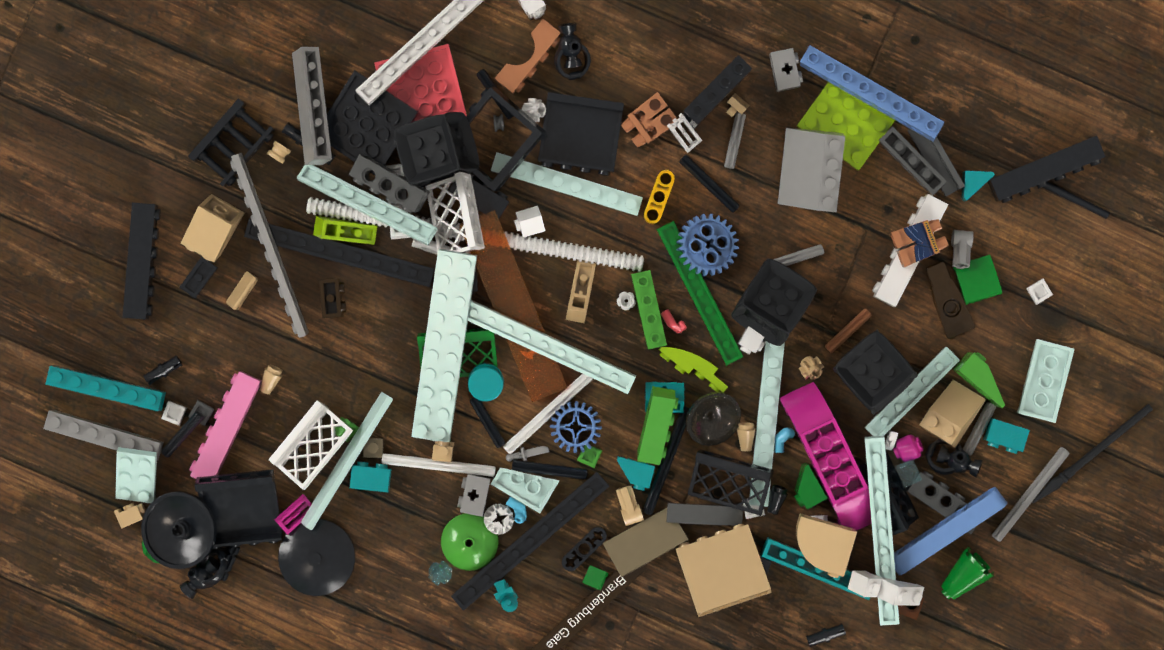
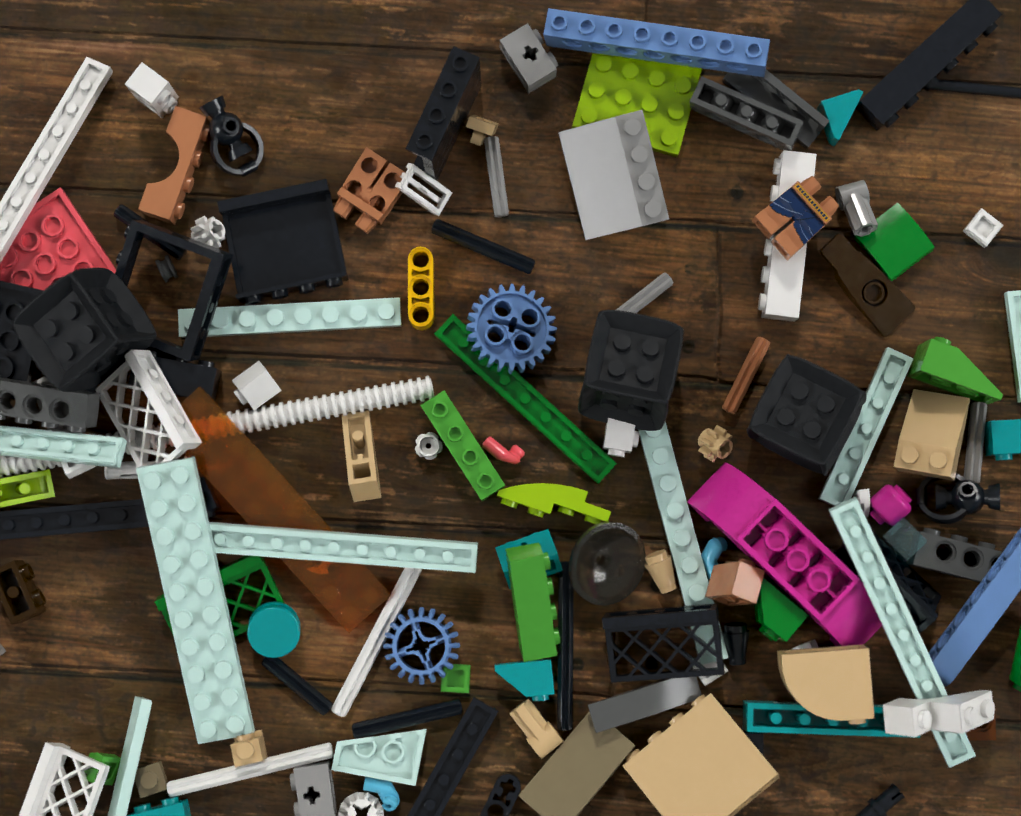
camera: 20 degrees left, 5 degrees down
light grey piece [506,446,549,461] -> none
none -> nougat brick [705,559,765,606]

